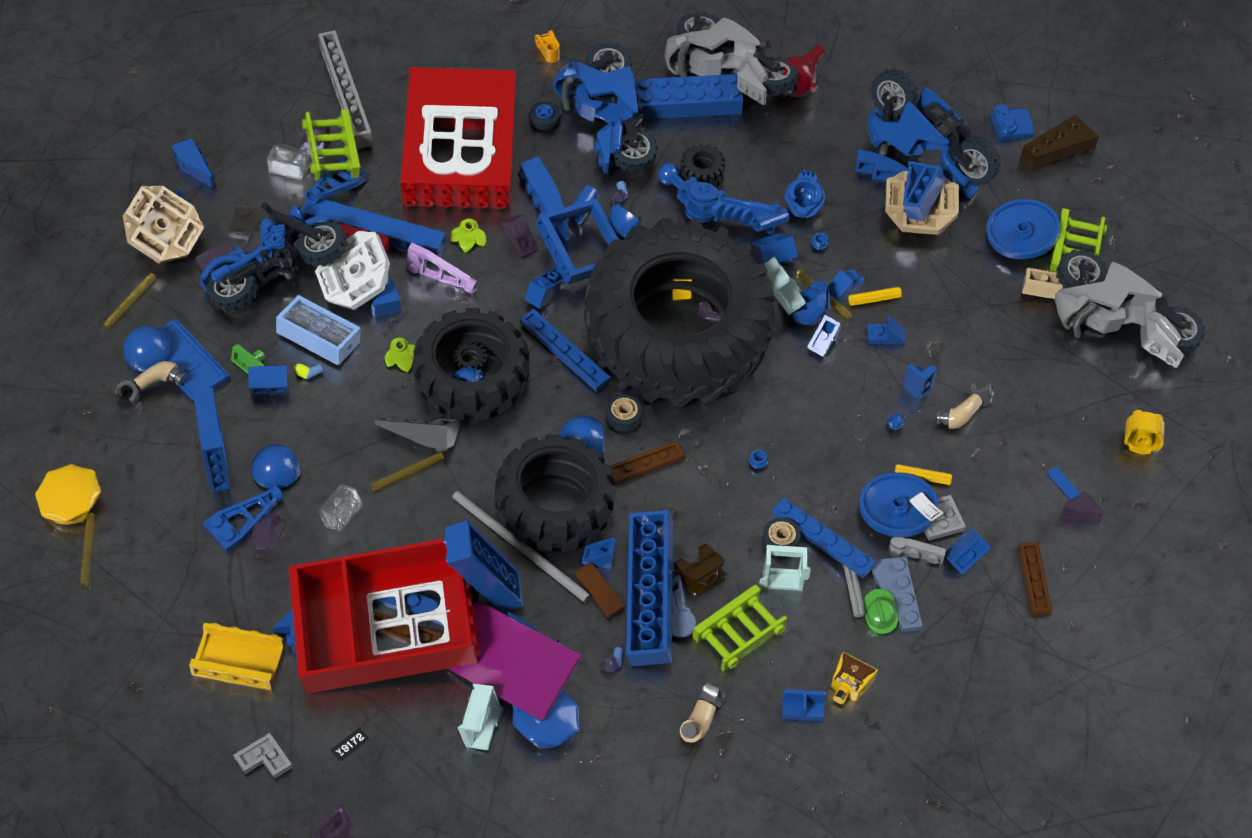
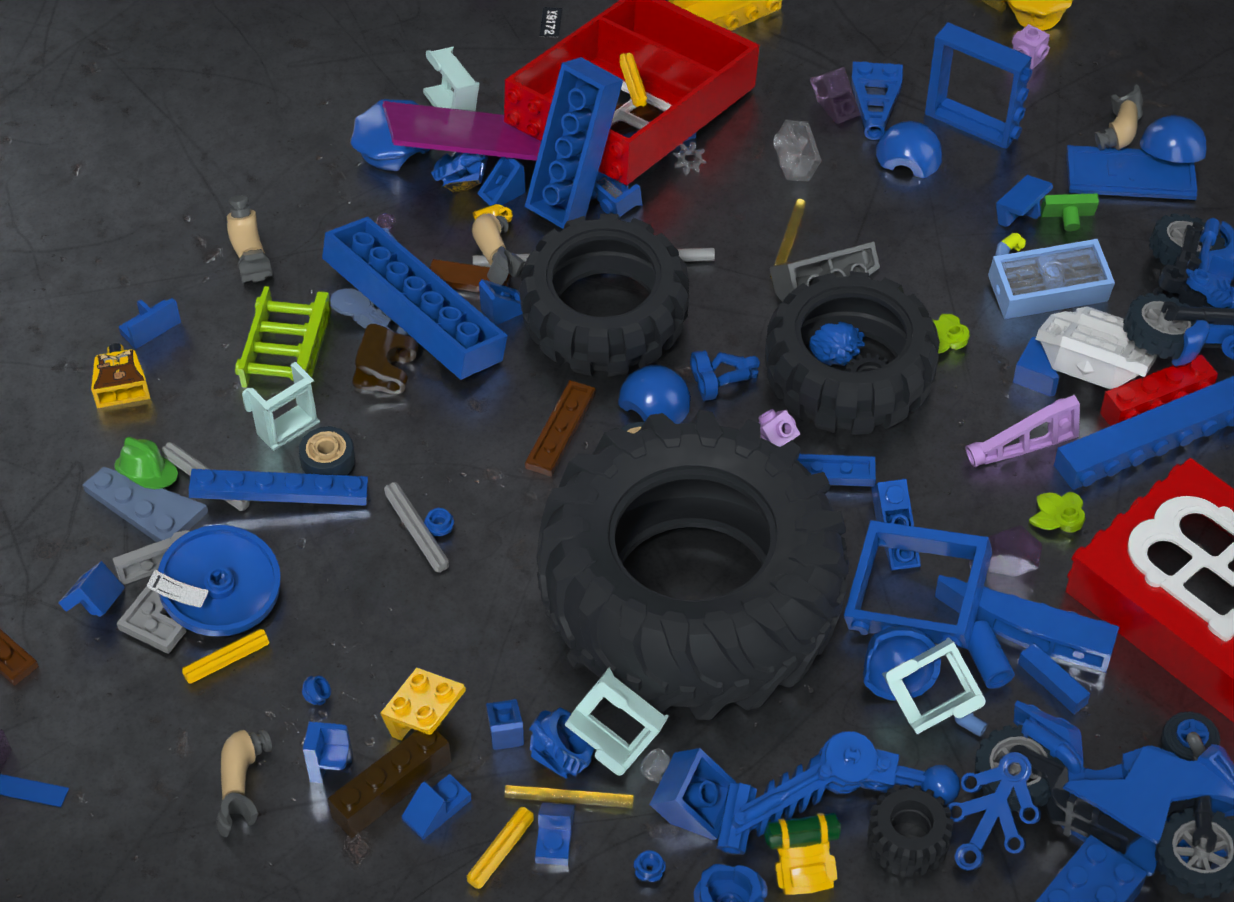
camera: 140 degrees right, 5 degrees down
none -> dark brown brick [327,730,451,839]
none -> yellow bracket [380,667,466,741]
none -> light grey axle [384,482,449,573]
none -> piece [472,213,525,285]
none -> yellow arm [473,204,513,223]
none -> yellow axle [619,53,647,107]
none -> blue piece [690,350,760,401]
none -> lavender brick [758,409,800,447]
none -> yellow piece [764,813,841,895]
none -> light aqua piece [882,638,985,734]
none -> blue plant [947,752,1041,870]
none -> lavender brick [1012,24,1050,70]
none -> blue piece [1018,643,1091,714]

